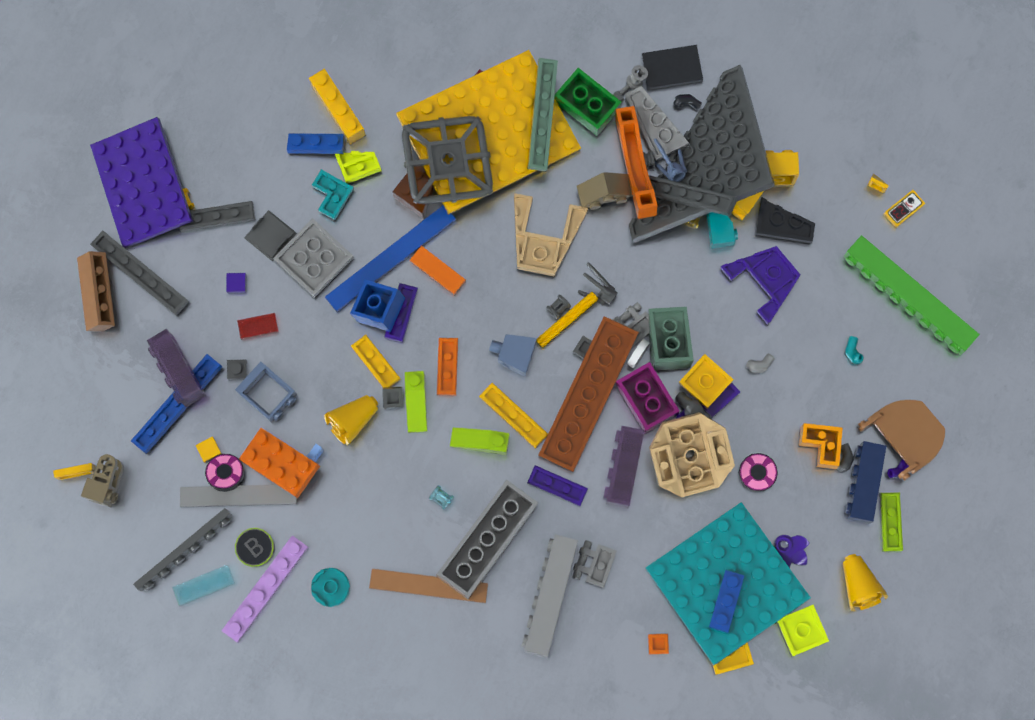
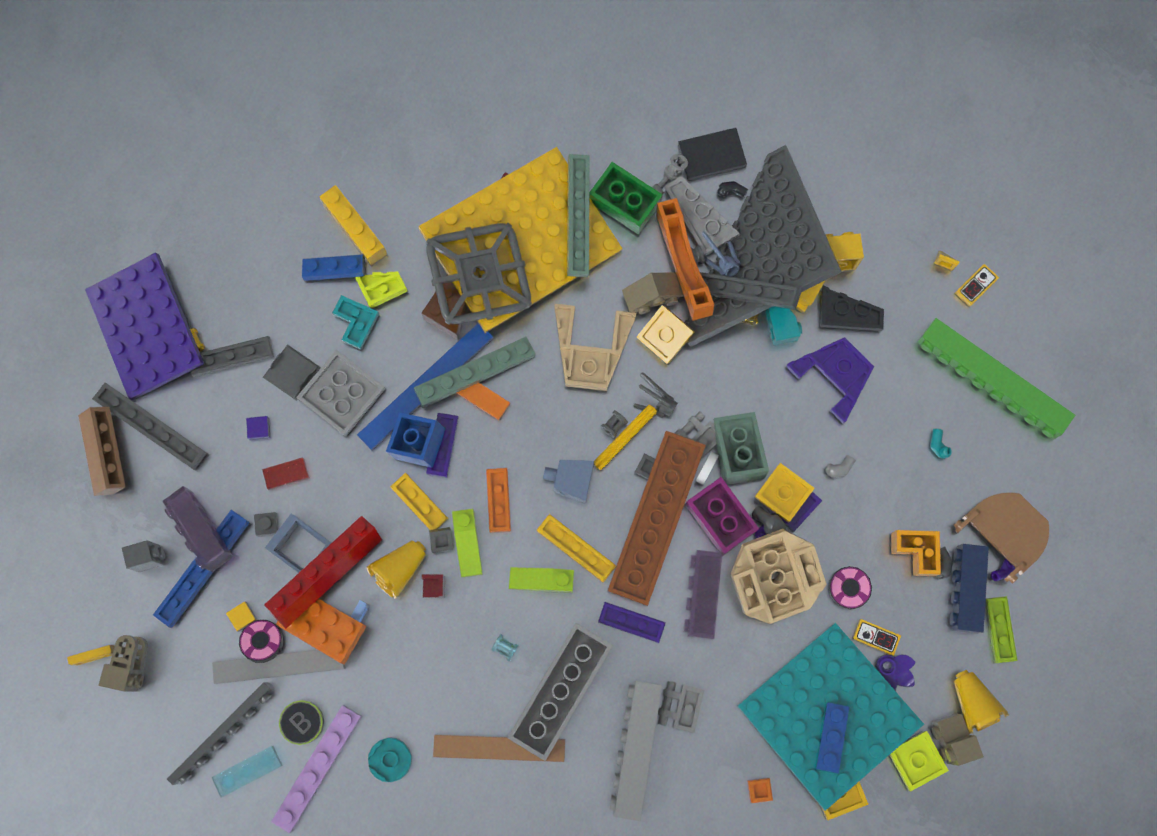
camera: 10 degrees left, 0 degrees up
none -> dark grey brick [122,540,165,572]
none -> red brick [264,516,382,629]
none -> sand green plate [414,337,536,408]
none -> dark red panel [422,574,445,598]
none -> yellow plate [637,305,695,364]
none -> tile [852,619,901,656]
none -> dark tan brick [932,713,984,766]

